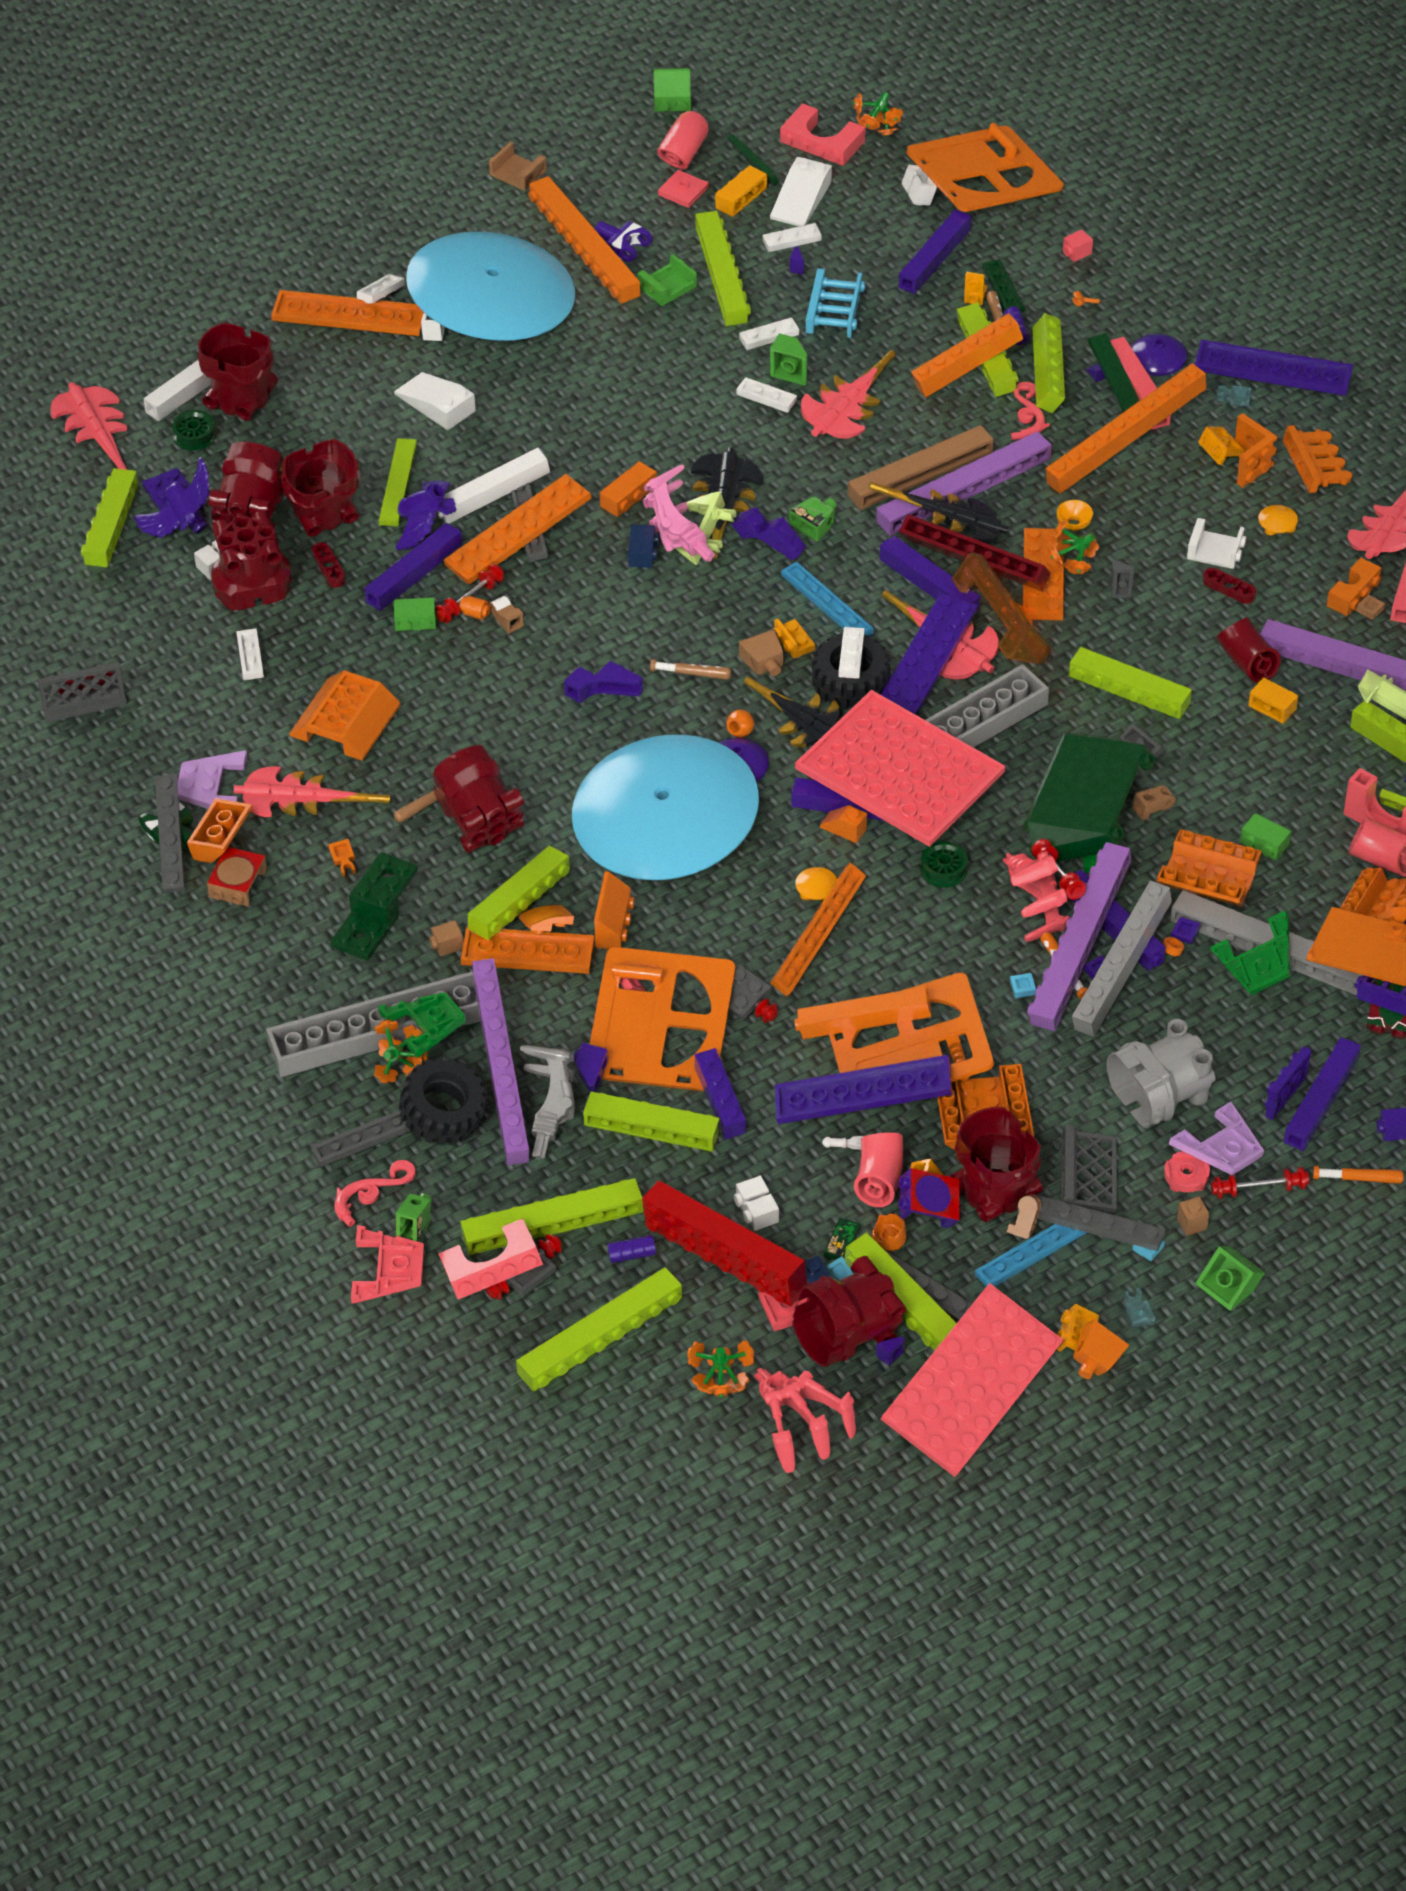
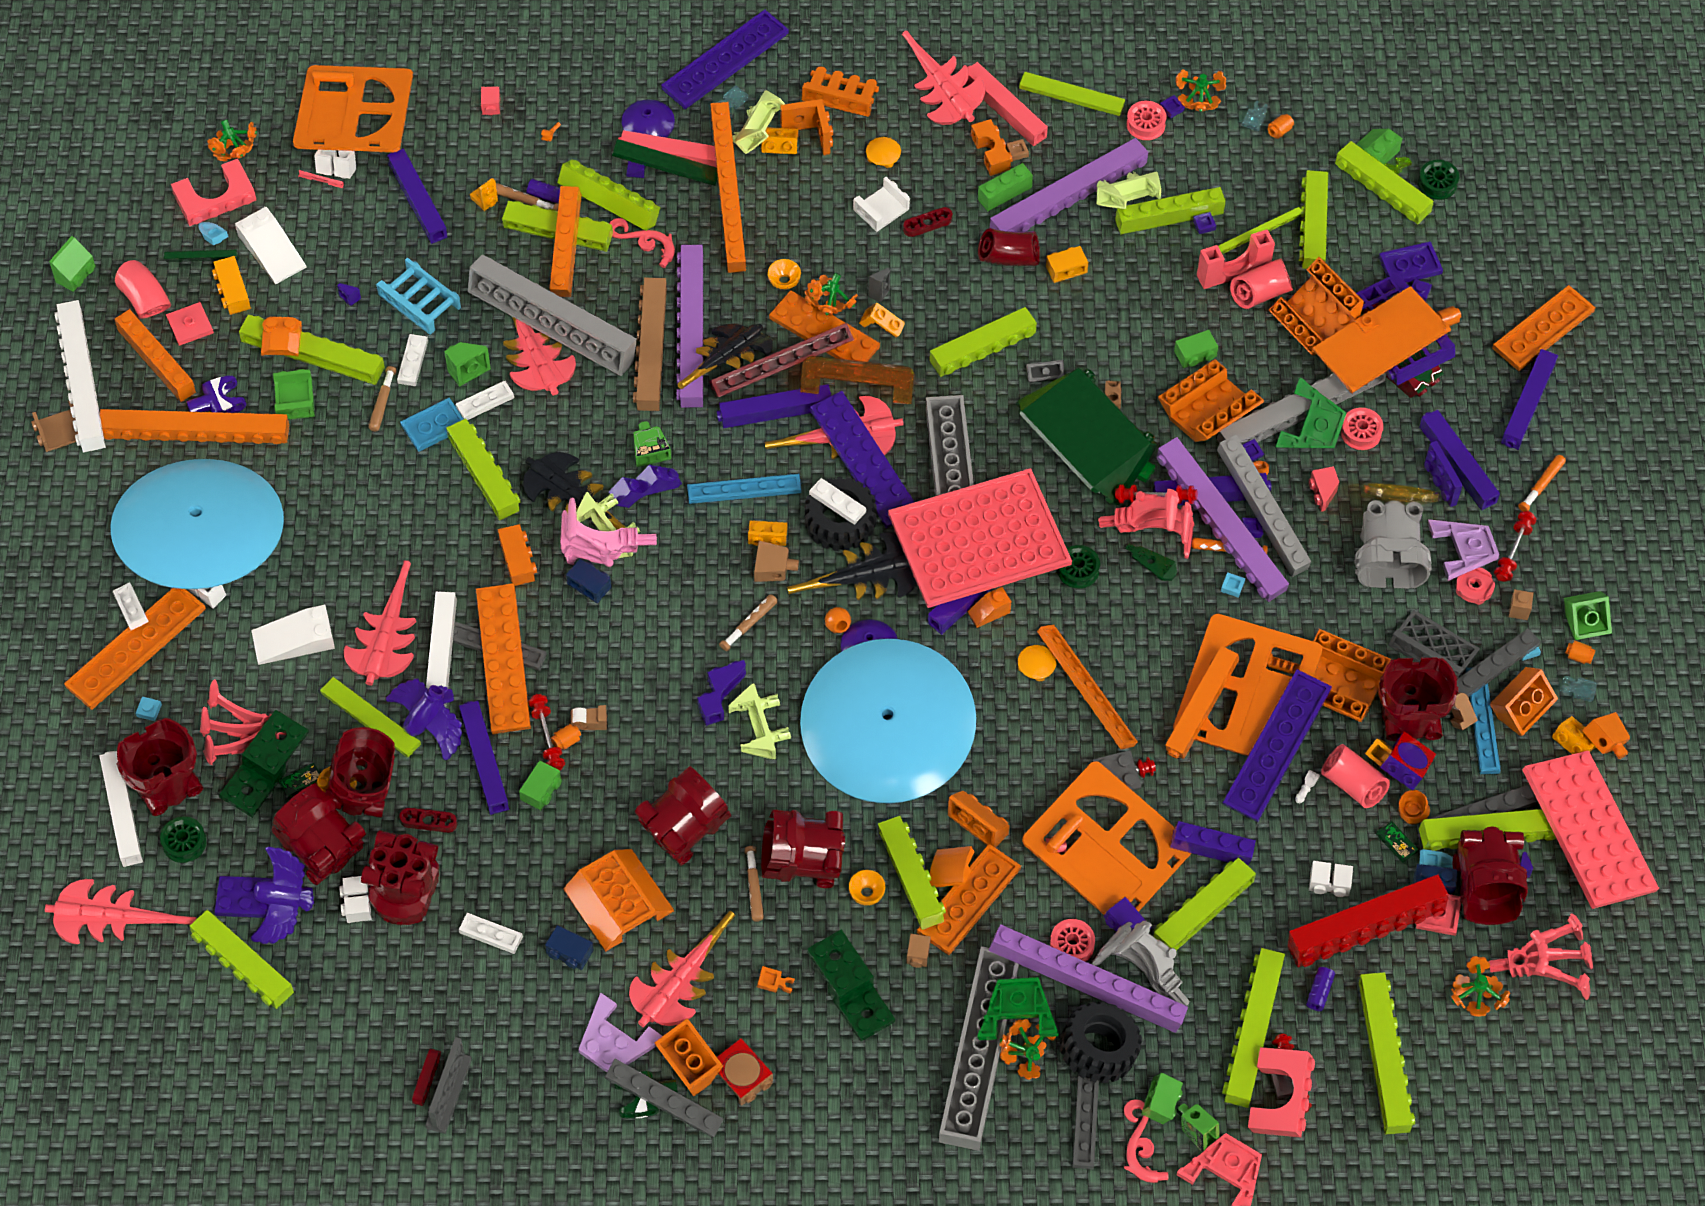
camera: 60 degrees left, 10 degrees up
white plate [763,223,821,252] -> none
dark green tile [982,259,1025,313] -> none
none -> white brick [55,300,106,452]
none -> orange brick [115,309,196,402]
none -> medium azure plate [136,697,162,721]
none -> medium azure plate [199,222,228,245]
none -> coral piece [200,679,286,765]
none -> dark green bracket [219,710,309,818]
none -> orange slope [261,317,302,356]
none -> coral piece [298,170,344,188]
none -> coral animal [344,561,416,686]
none -> medium nougat piece [368,366,397,432]
none -> dark azure tile [400,397,463,452]
none -> lime brick [446,419,520,521]
none -> light grey brick [468,254,637,376]
none -> dark blue brick [545,925,594,970]
none -> dark red piece [635,766,731,865]
none -> yellowish green hose [728,684,791,759]
none -> yellowish green hose [732,90,785,154]
none -> light orange piece [849,870,885,905]
none -> light orange bracket [859,302,905,337]
none -> bright green brick [978,163,1033,212]
none -> coral wheel [1050,919,1095,962]
none -> dark green piece [1125,543,1177,581]
none -> bright green brick [1141,1072,1183,1124]
none -> coral slope [1308,466,1339,512]
none -> coral wheel [1340,408,1383,450]
none -> clear yellow dish [1363,483,1440,505]
none -> orange slope [1490,667,1558,736]
none -> orange brick [1565,640,1596,664]

